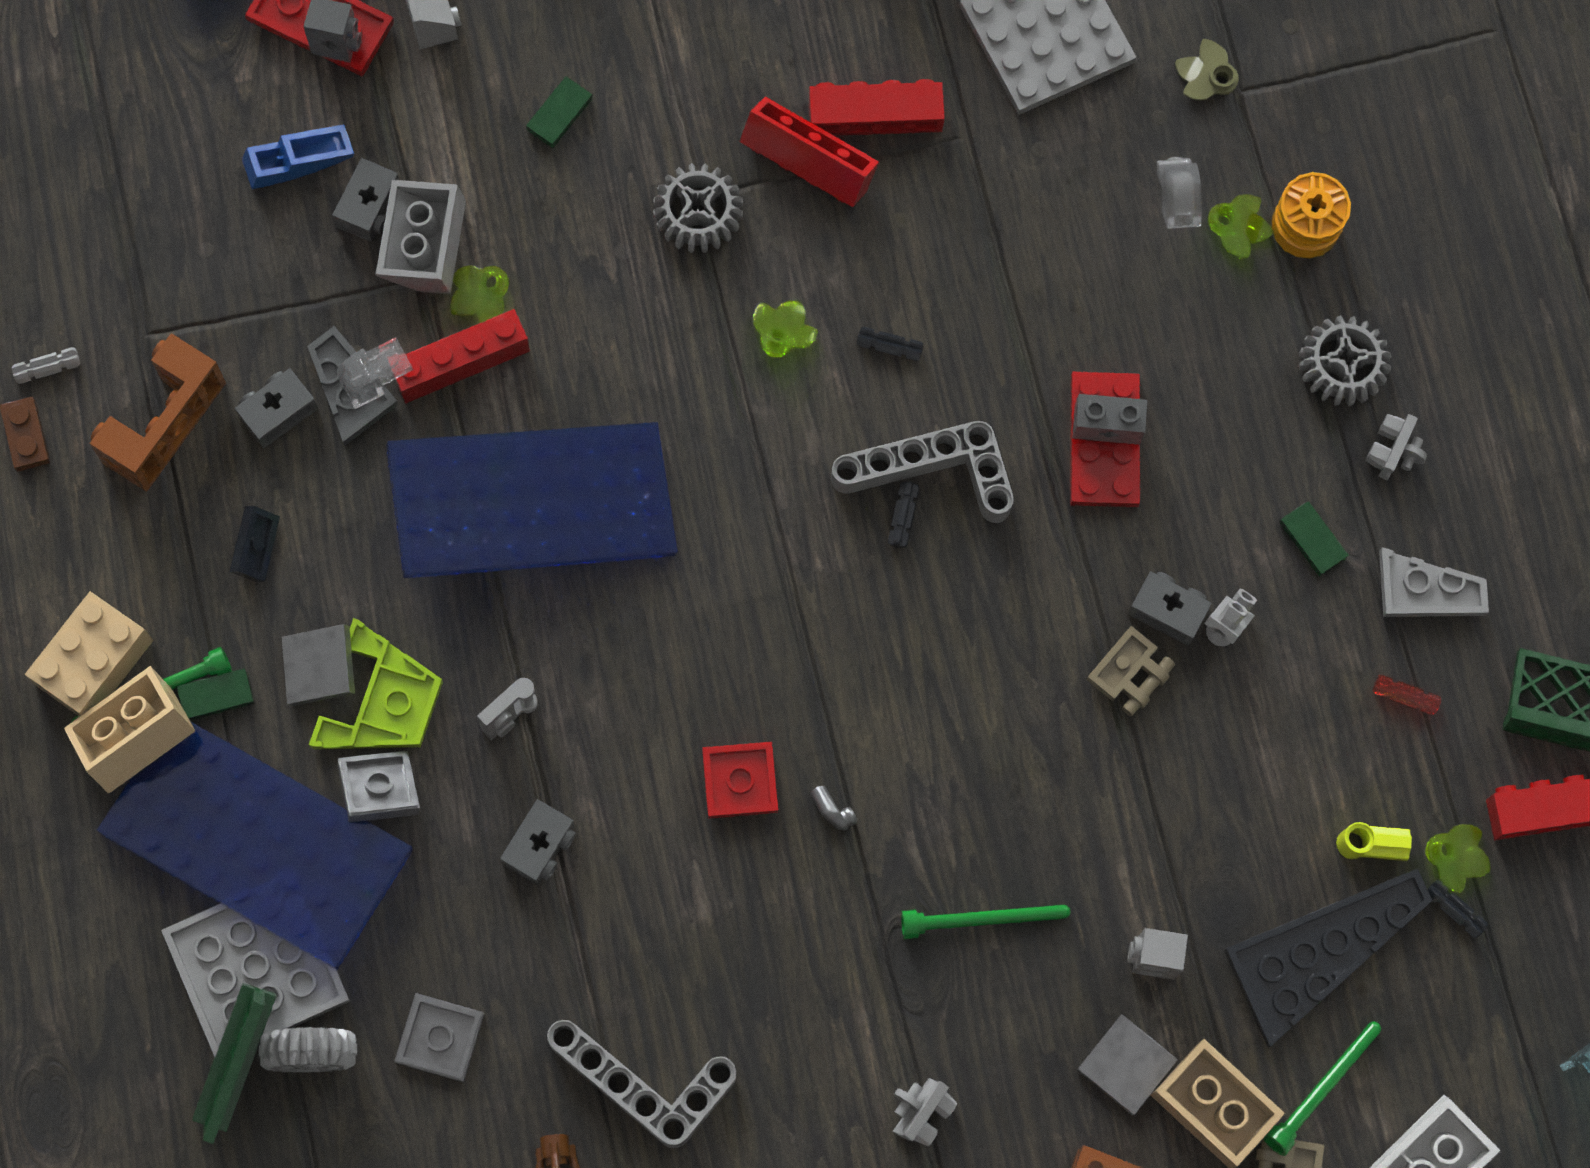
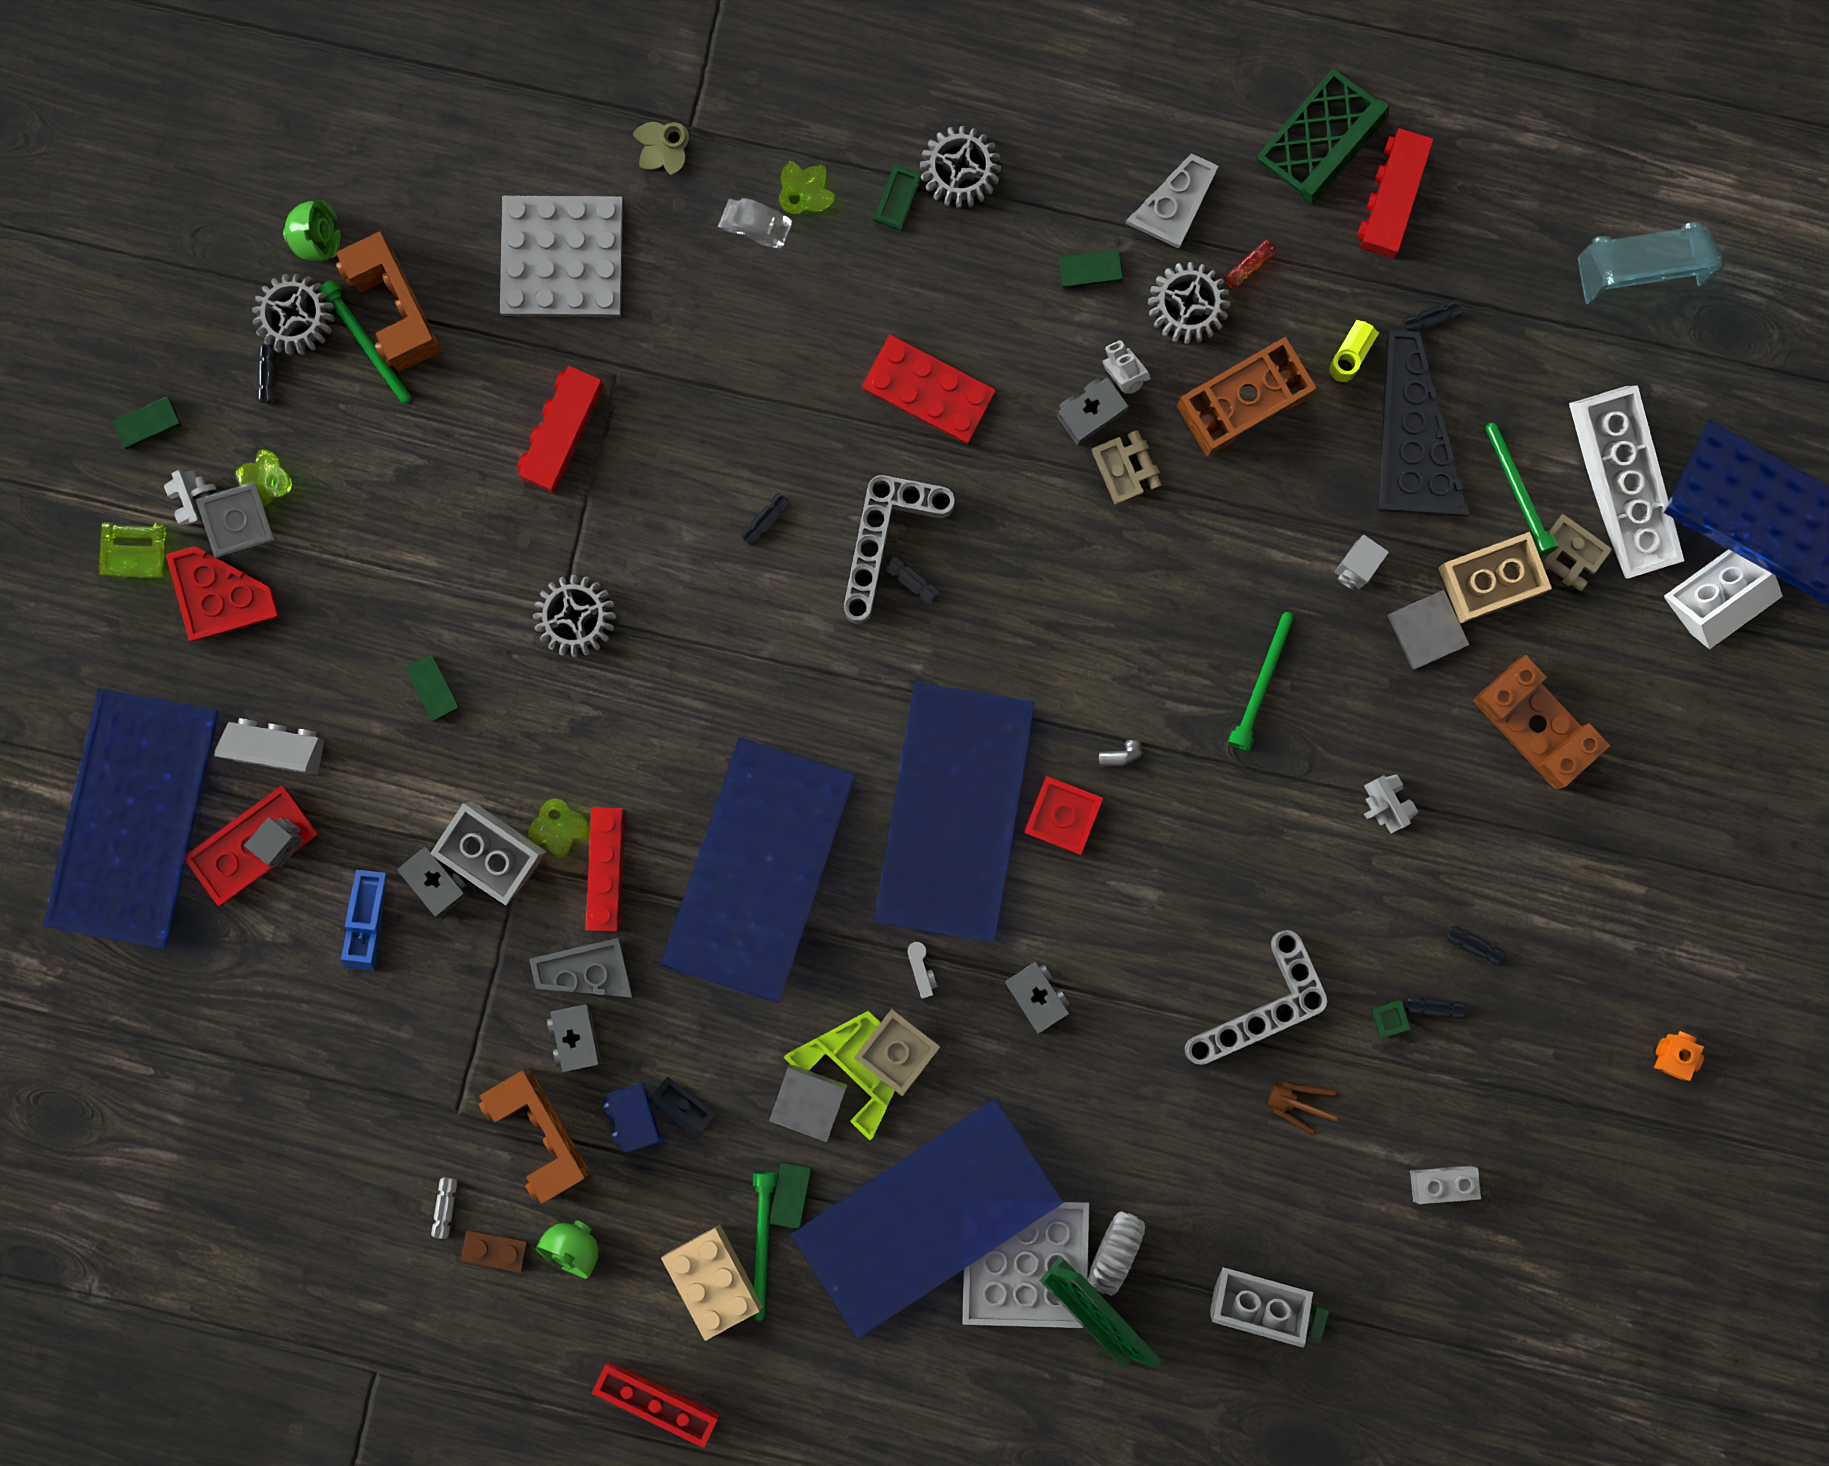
camera: 55 degrees left, 10 degrees up
tan brick [64,666,195,794] -> none
clear brick [337,337,413,409] -> none
flat silver tile [337,750,420,823] -> none
flat silver tile [394,993,485,1083] -> none
red brick [739,96,879,207] -> none
clear neon green plate [753,300,818,357] -> none
dark grey brick [1072,394,1147,445] -> none
light orange wheel [1271,172,1351,258] -> none
light grey hips [1365,414,1427,480] -> none
clear neon green plate [1425,824,1491,893] -> none
none -> bright green cylinder [536,1221,599,1279]
none -> clear blue brick [603,1082,662,1153]
none -> dark tan plate [854,1009,940,1096]
none -> dark green tile [873,164,921,231]
none -> clear blue plate [874,682,1035,942]
none -> light grey gear [1148,262,1230,344]
none -> dark orange plate [1176,336,1317,458]

